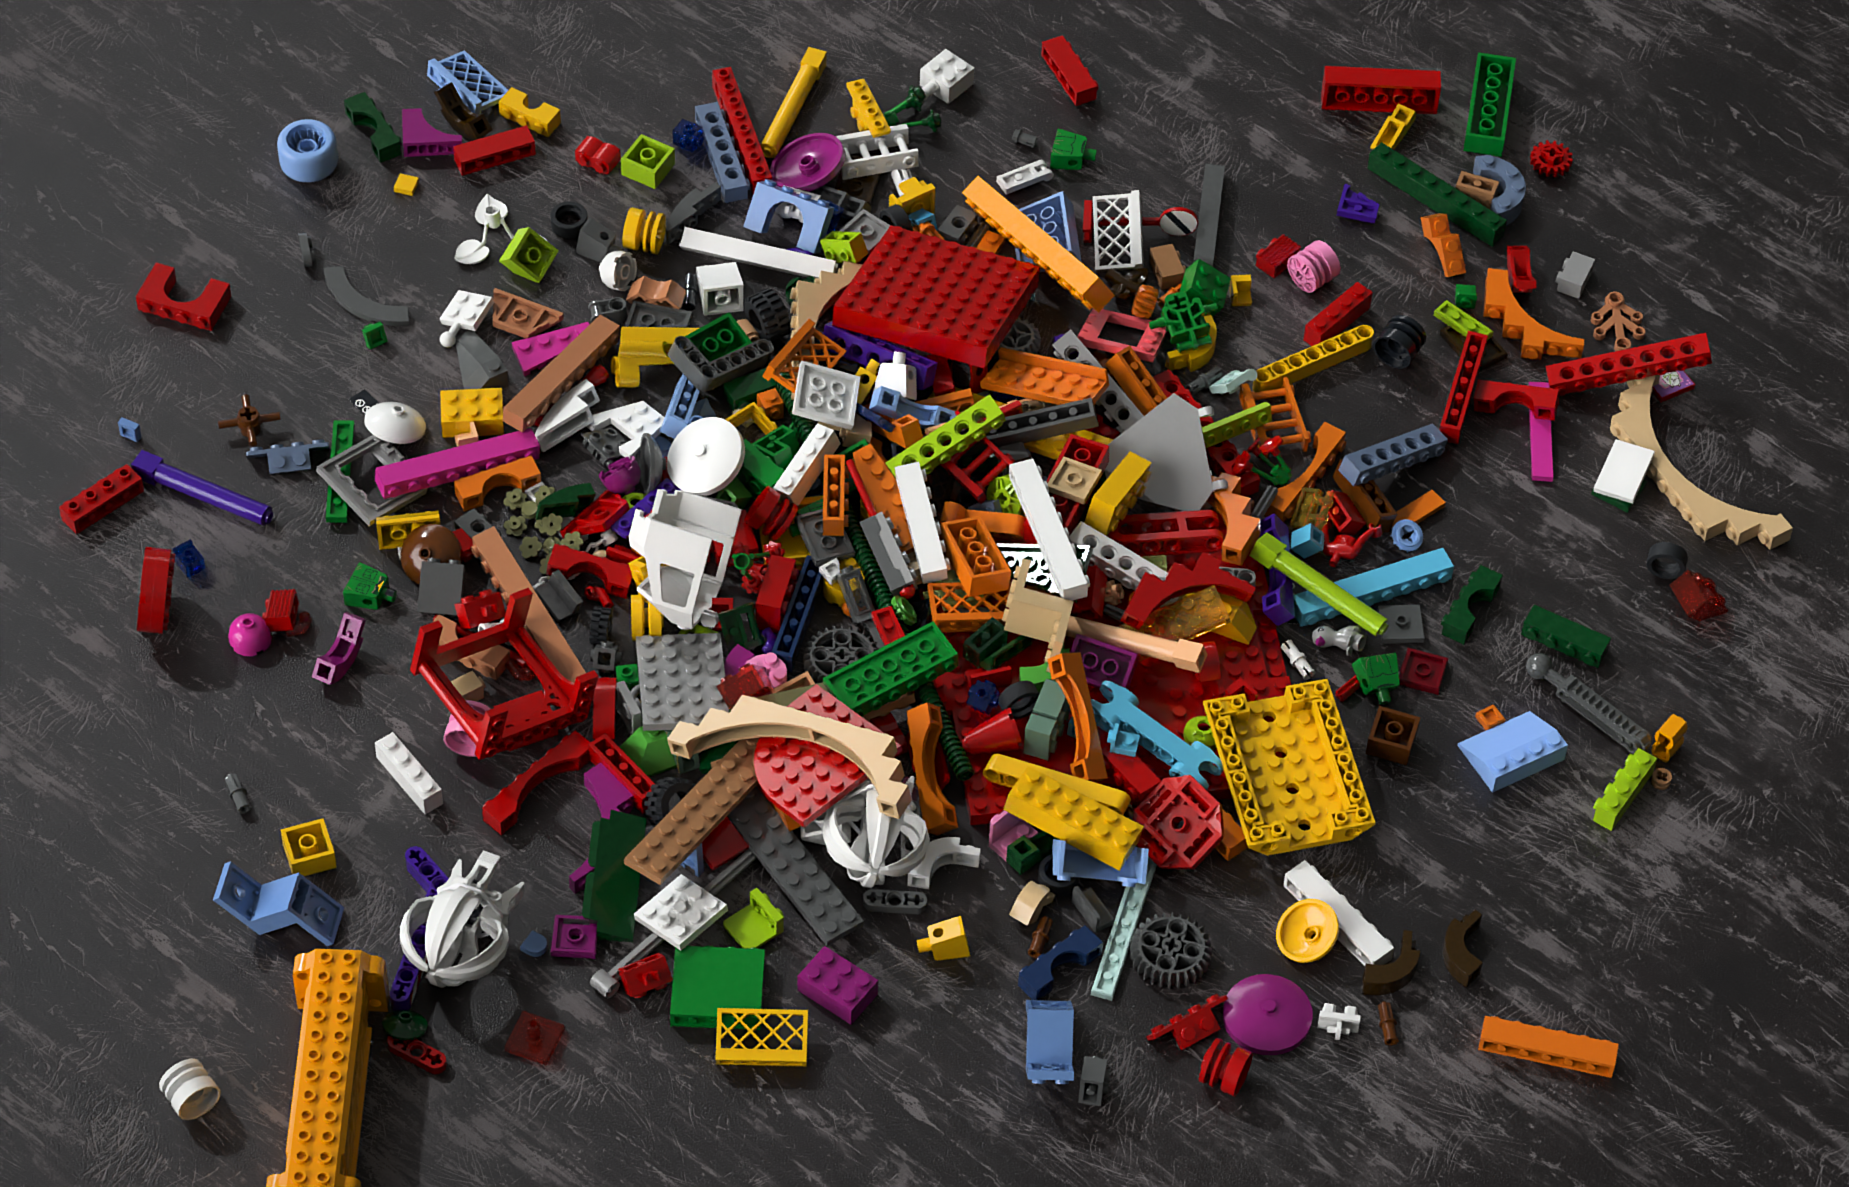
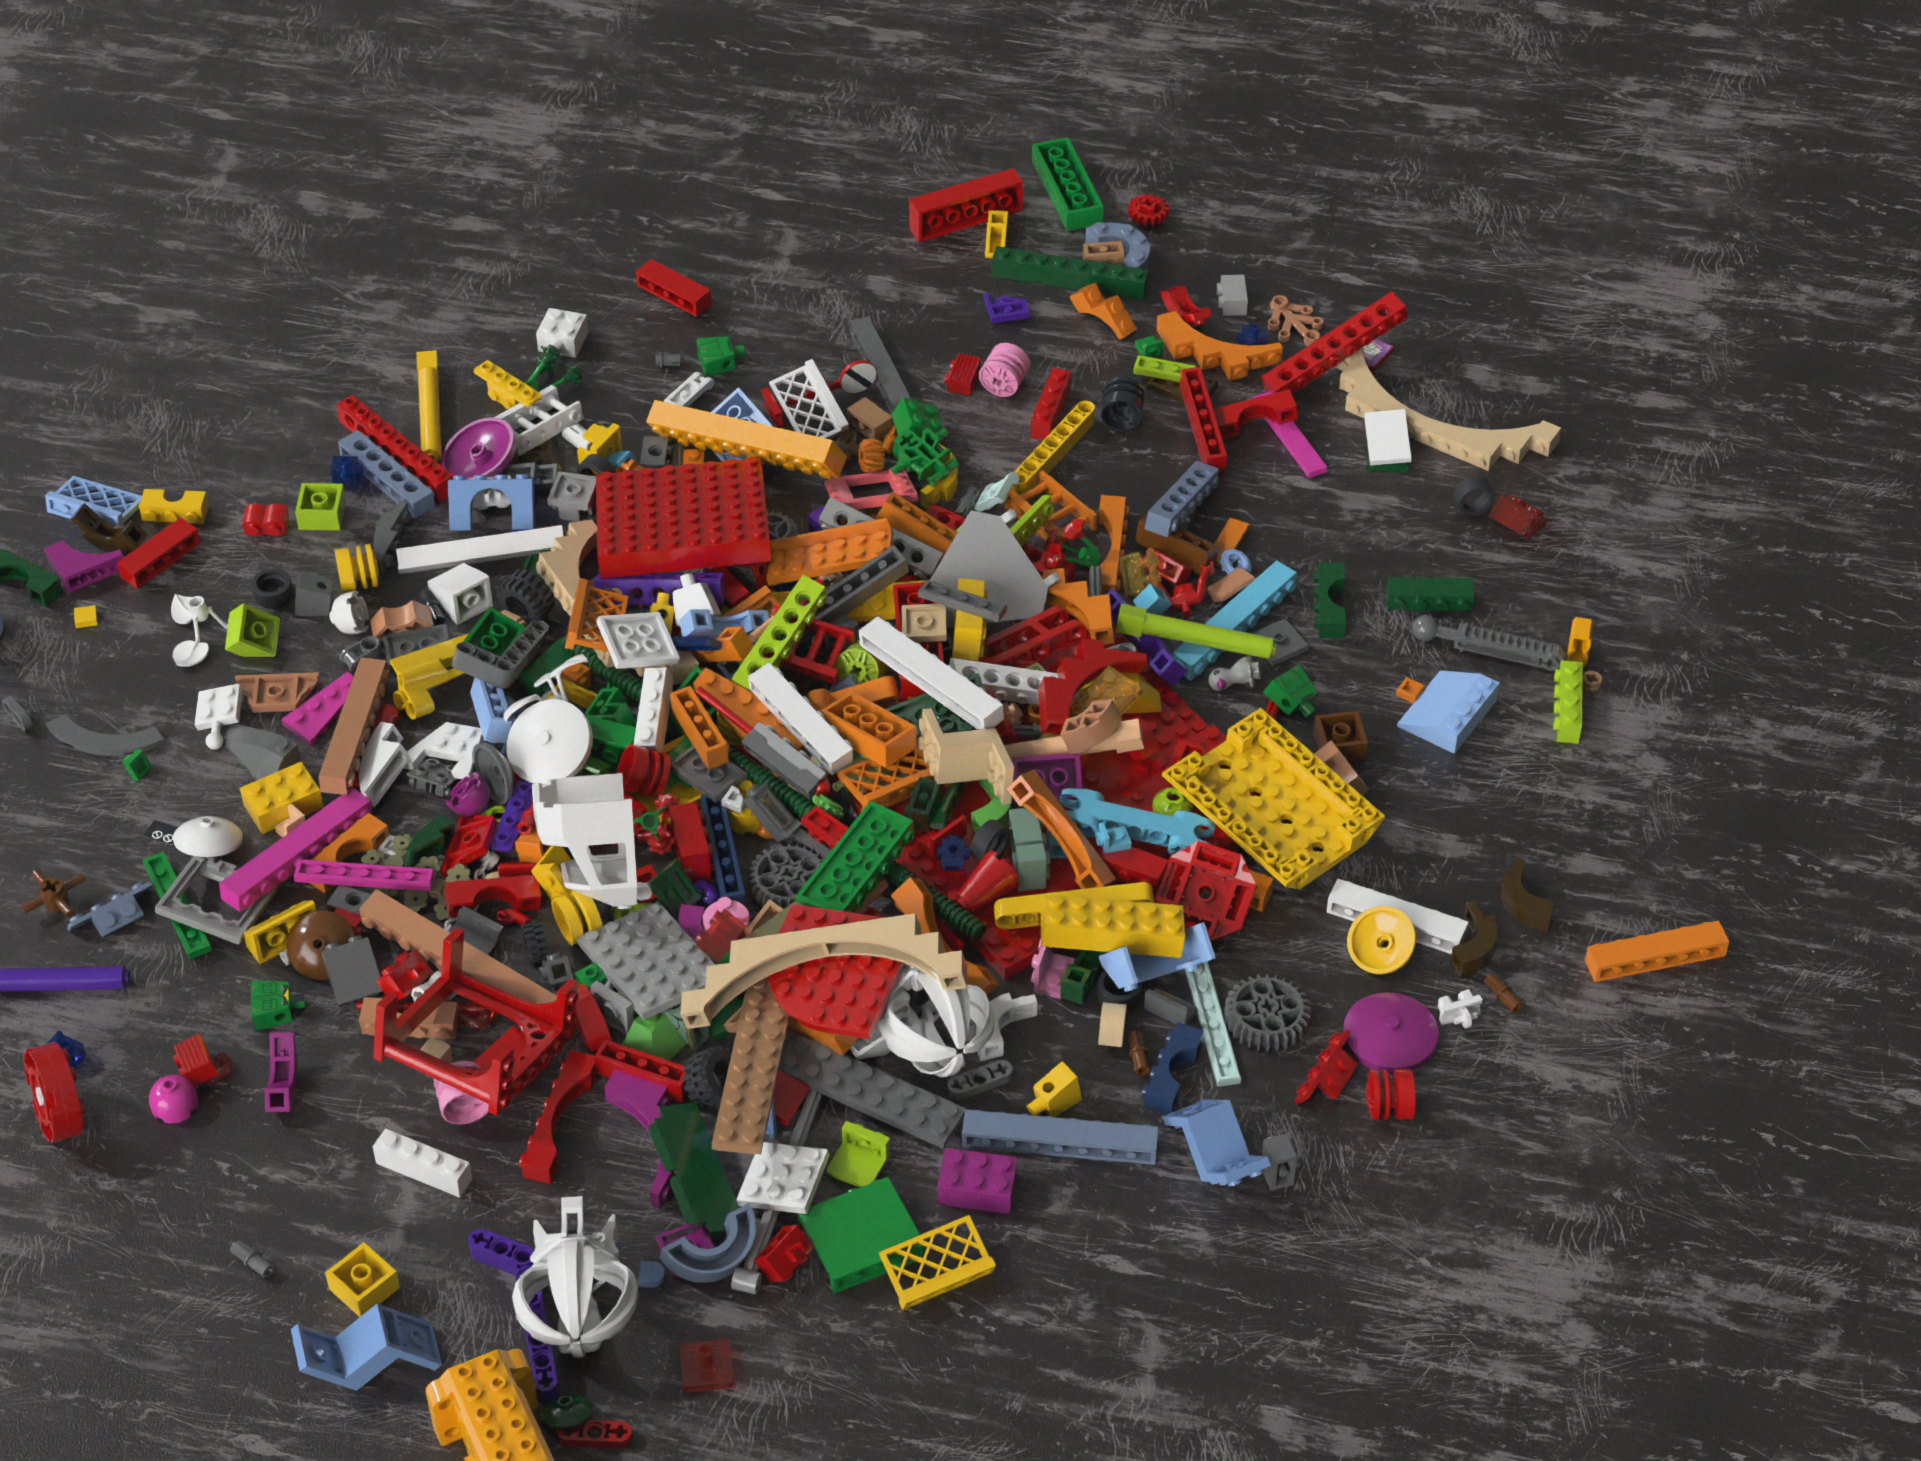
camera: 25 degrees left, 5 degrees down
lime brick [820,231,868,264] -> none
yellow panel [1229,274,1252,306] -> none
white pin [1281,640,1315,680] -> none
dark red tile [1399,648,1449,695] -> none
none -> dark pink tile [294,859,435,891]
none -> white plant [504,654,588,722]
none -> sand blue brick [659,1203,756,1283]
none -> dark grey tile [918,580,1007,622]
none -> sand blue brick [962,1110,1158,1165]
none -> nougat brick [1060,699,1122,754]
none -> nougat slope [1207,568,1255,602]
none -> clear blue brick [1237,324,1269,346]
none -> nougat brick [1314,741,1369,795]

